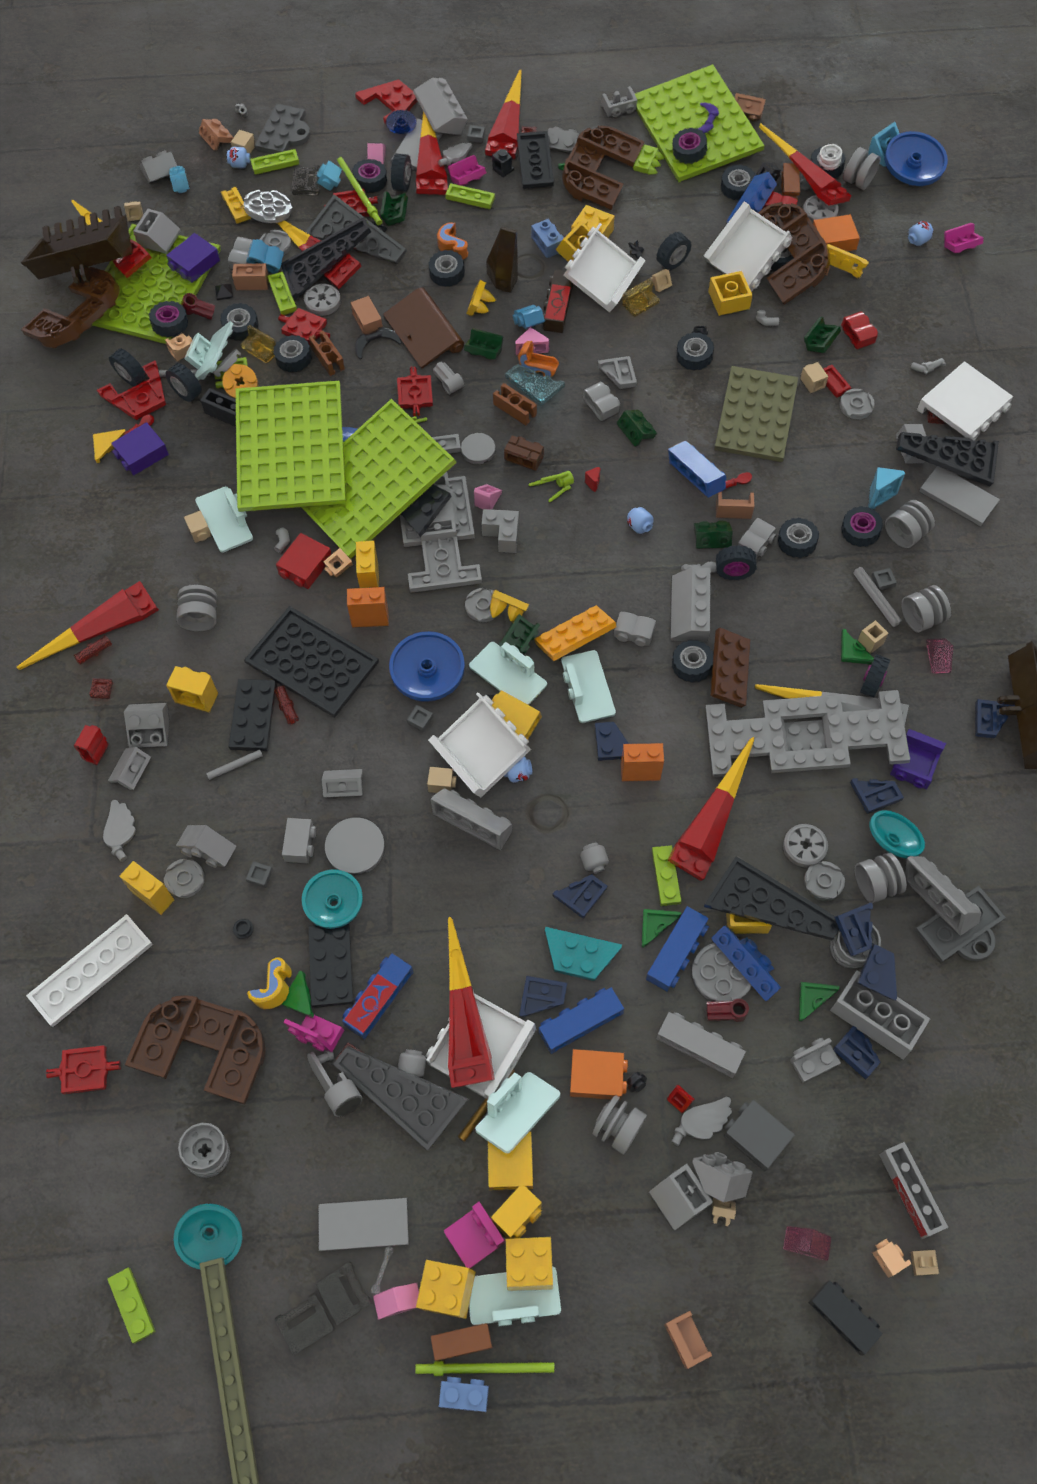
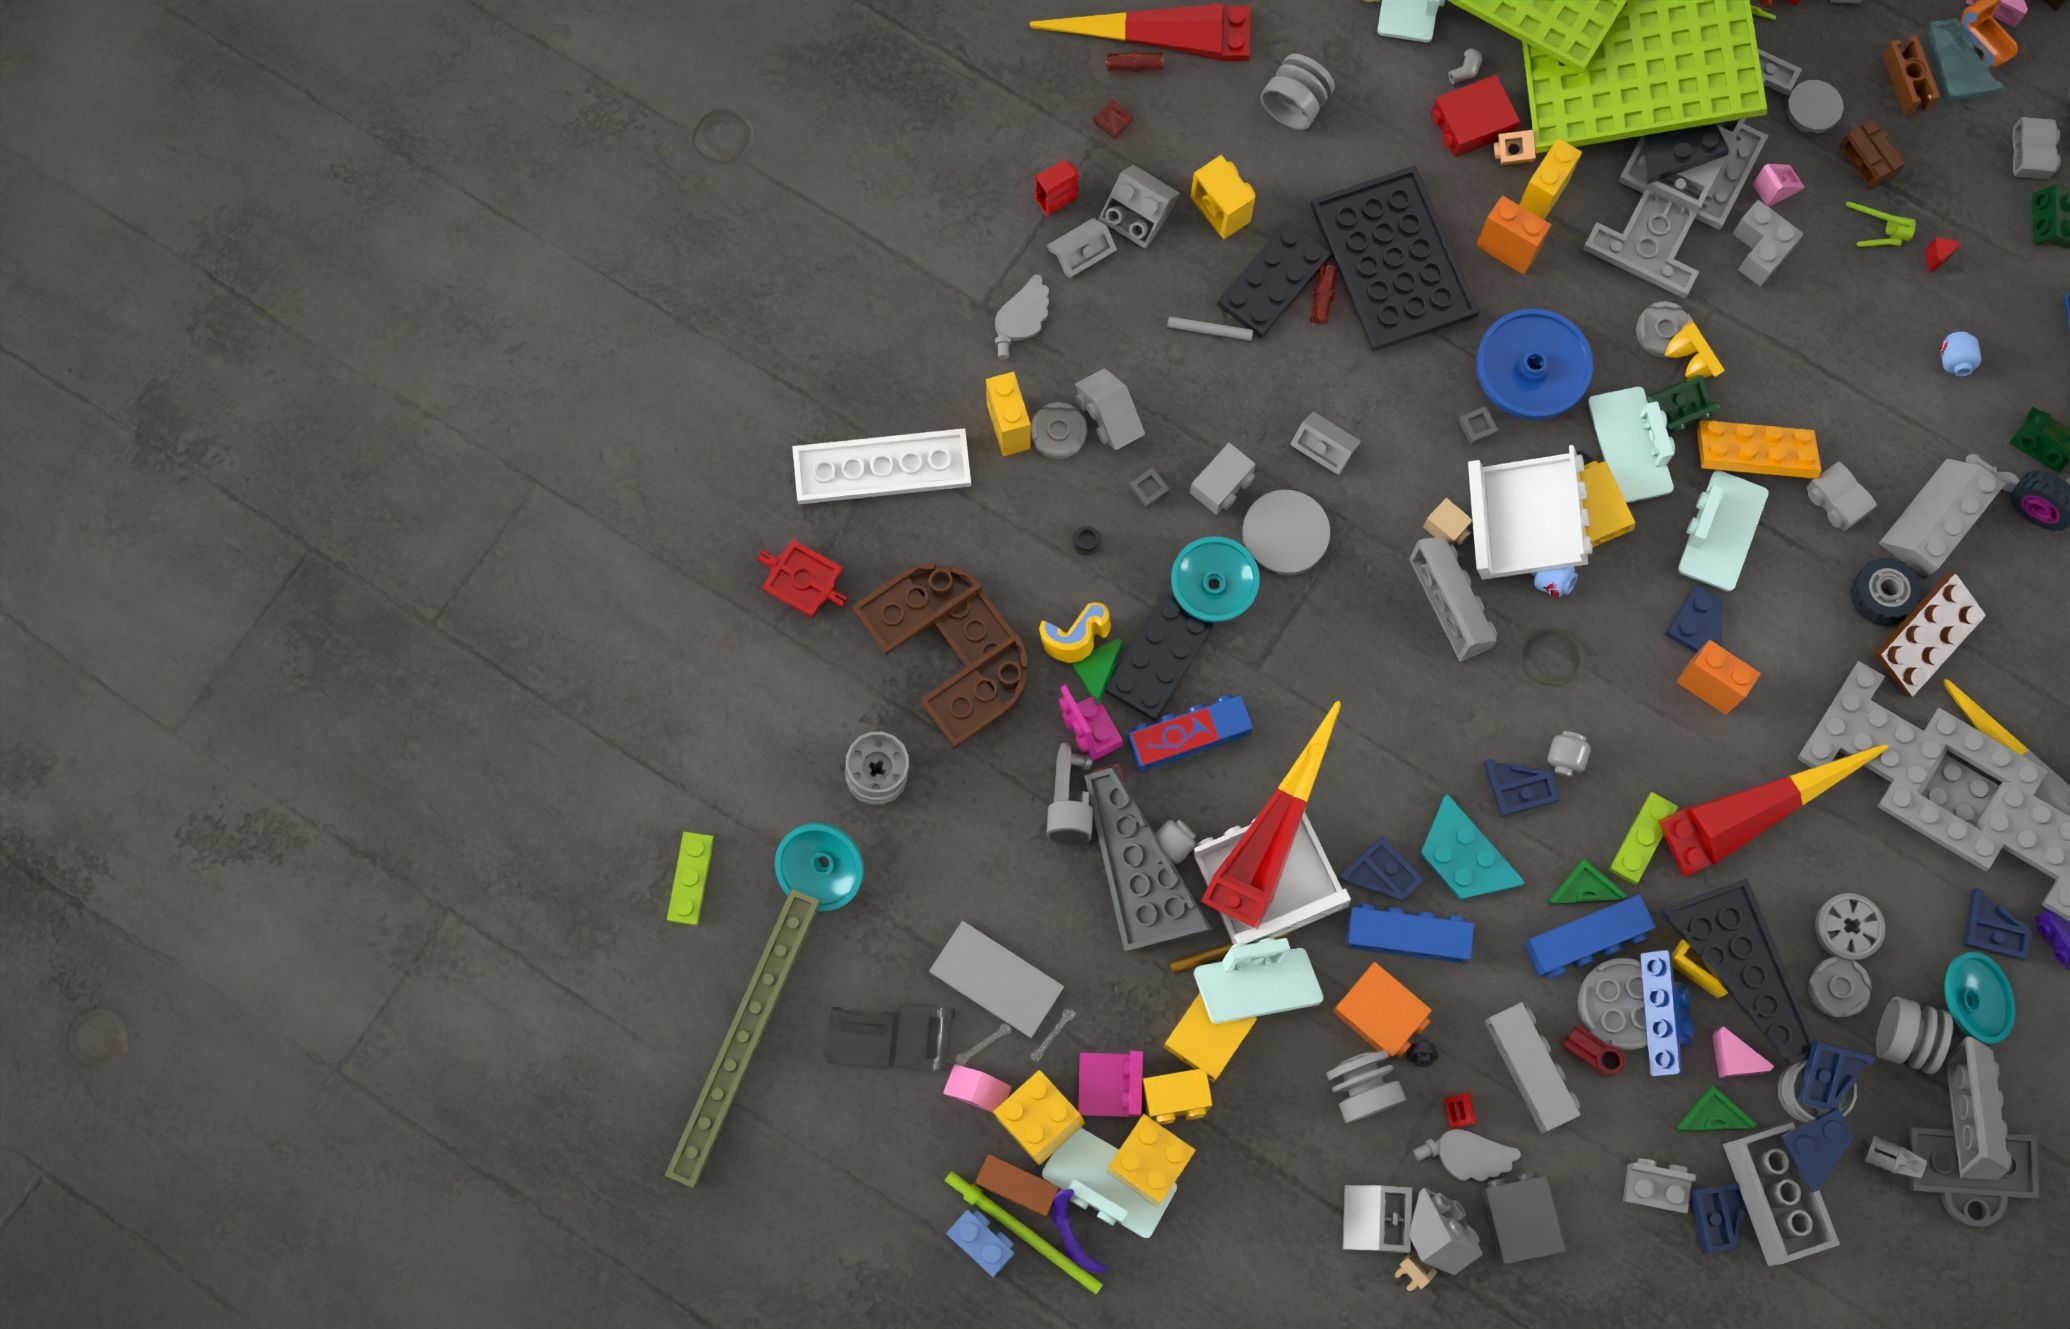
camera: 35 degrees right, 10 degrees up
none -> clear hinge [1031,1008,1075,1062]
none -> dark purple piece [1051,1189,1106,1273]
none -> bright pink slope [1712,1026,1774,1078]
none -> light grey hinge [1865,1136,1927,1179]

